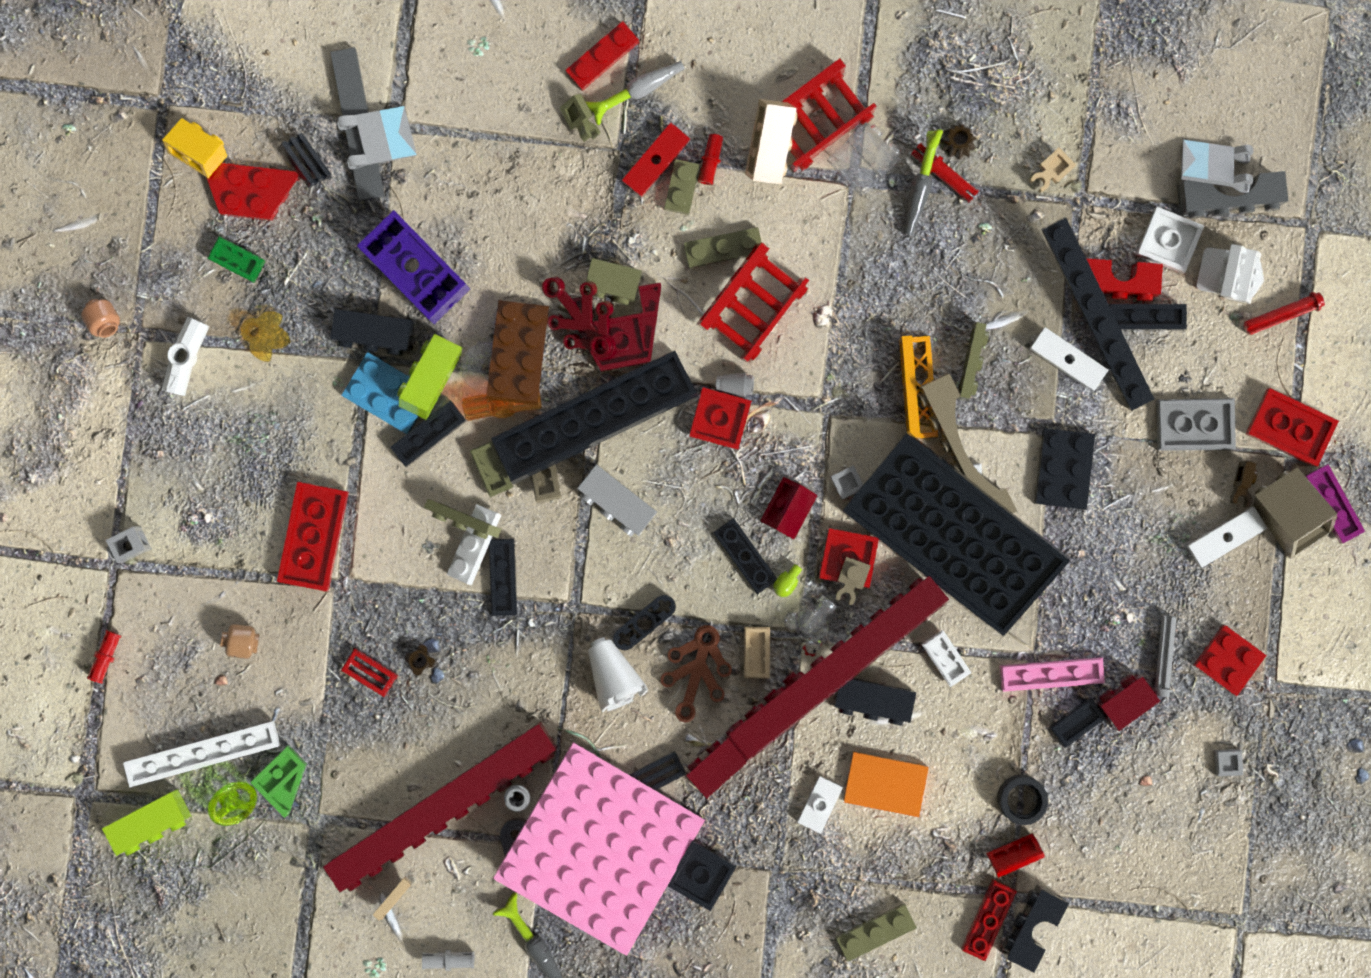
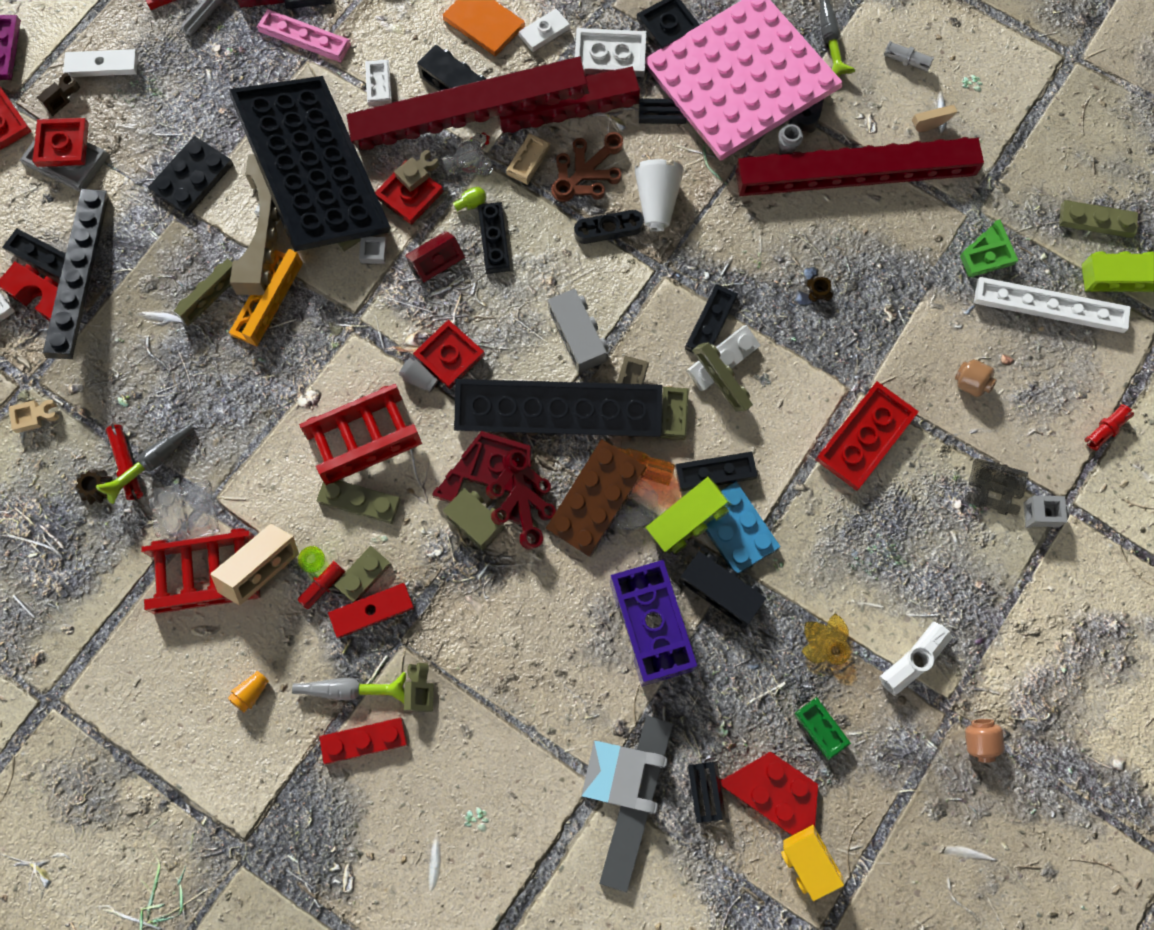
camera: 150 degrees left, 15 degrees down
clear neon green piece [208,781,257,826] -> none
red tile [341,648,399,697] -> none
white tile [1030,327,1108,392] -> none
dark tan slope [1253,467,1337,560] -> none
none -> red plate [32,118,89,167]
none -> light orange cone [227,671,269,713]
none -> clear neon green plate [298,546,325,573]
none -> white plate [575,28,646,77]
none -> clear smoke plate [965,458,1028,516]
none -> olive plate [1059,200,1138,238]

